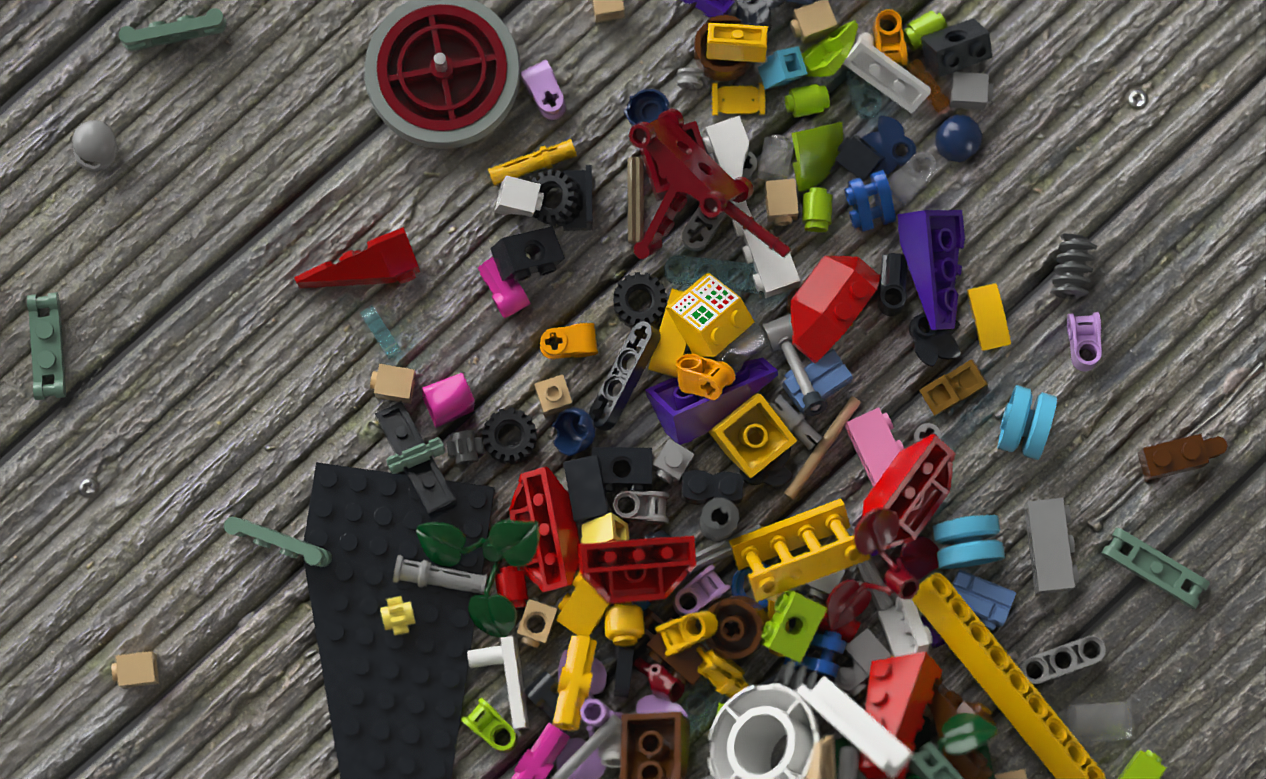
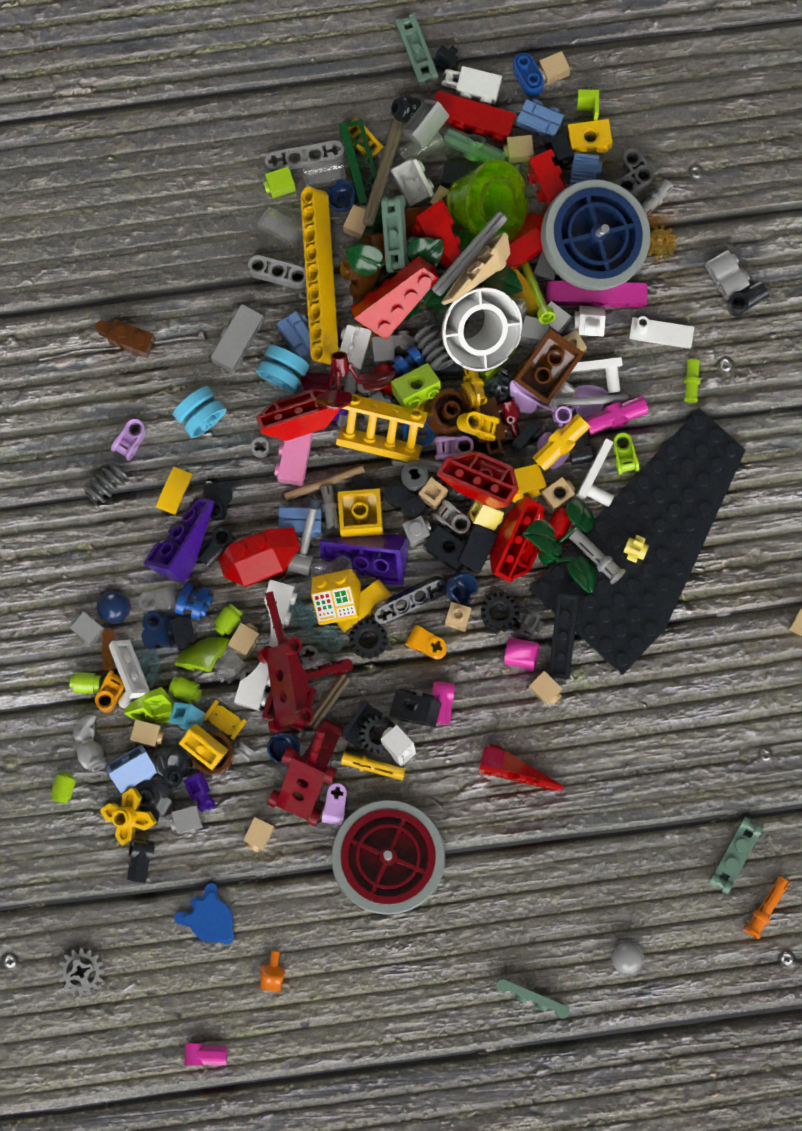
camera: 140 degrees left, 0 degrees up
sand green plate [224,517,332,567] -> none
clear light blue beam [359,305,402,359] -> none
sand green axle [387,437,445,474] -> none
yellow head [604,602,645,646] -> none
light orange piece [676,354,736,400] -> none
white fence [796,677,914,779] -> none
pearl gold slope [919,359,989,416] -> none
black brick [921,18,993,77] -> none
sand green plate [1101,527,1210,609] -> none
none -> dark red piece [267,718,344,827]
none -> tan brick [418,477,448,510]
none -> black gear [497,367,509,401]

